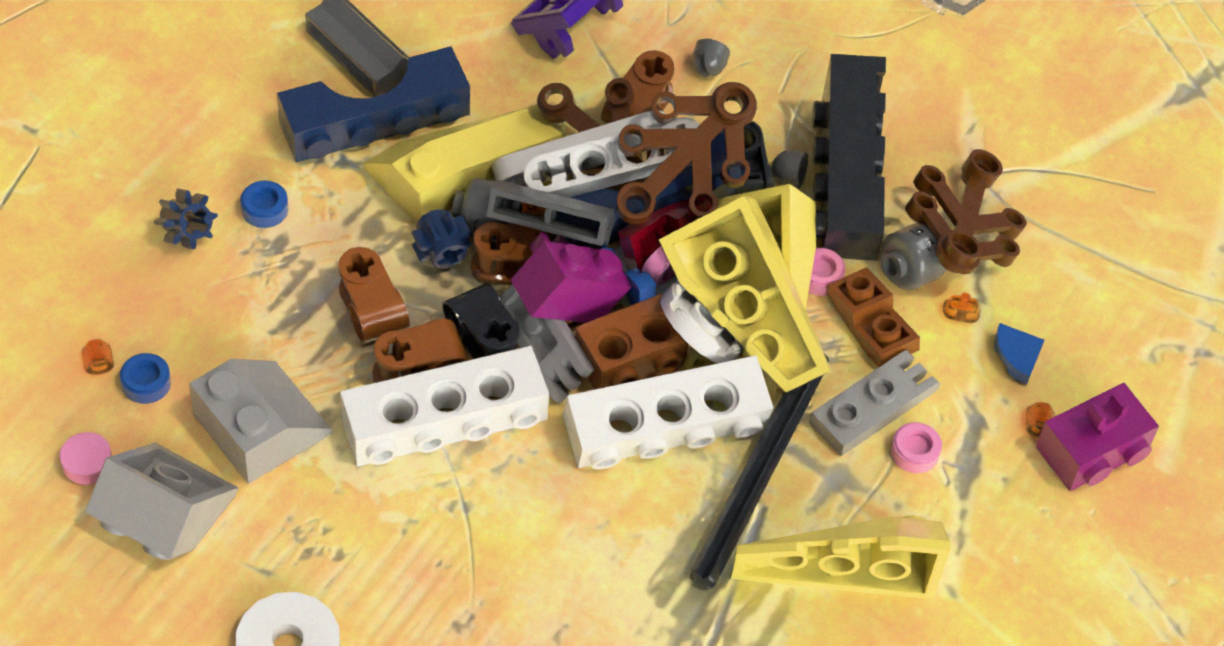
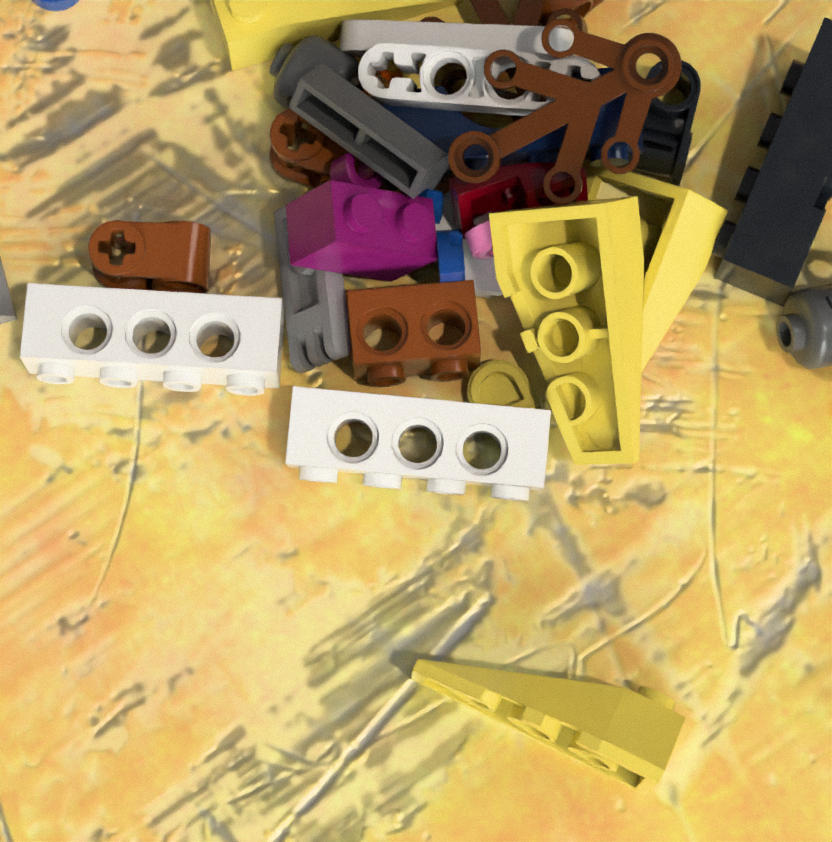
camera: 25 degrees right, 20 degrees up
dark orange piece [338,247,410,344] -> none
dark blue gear [411,209,472,269] -> none
black piece [442,282,519,359] -> none
white tile [660,282,743,363] -> none
black axle [690,353,829,589] -> none
dark grey hinge [771,150,808,189] -> none
bright pink tile [809,248,845,296] -> none
light grey hinge [809,350,940,456] -> none
dark orange slope [827,267,920,367] -> none
bright pink tile [891,422,942,473] -> none

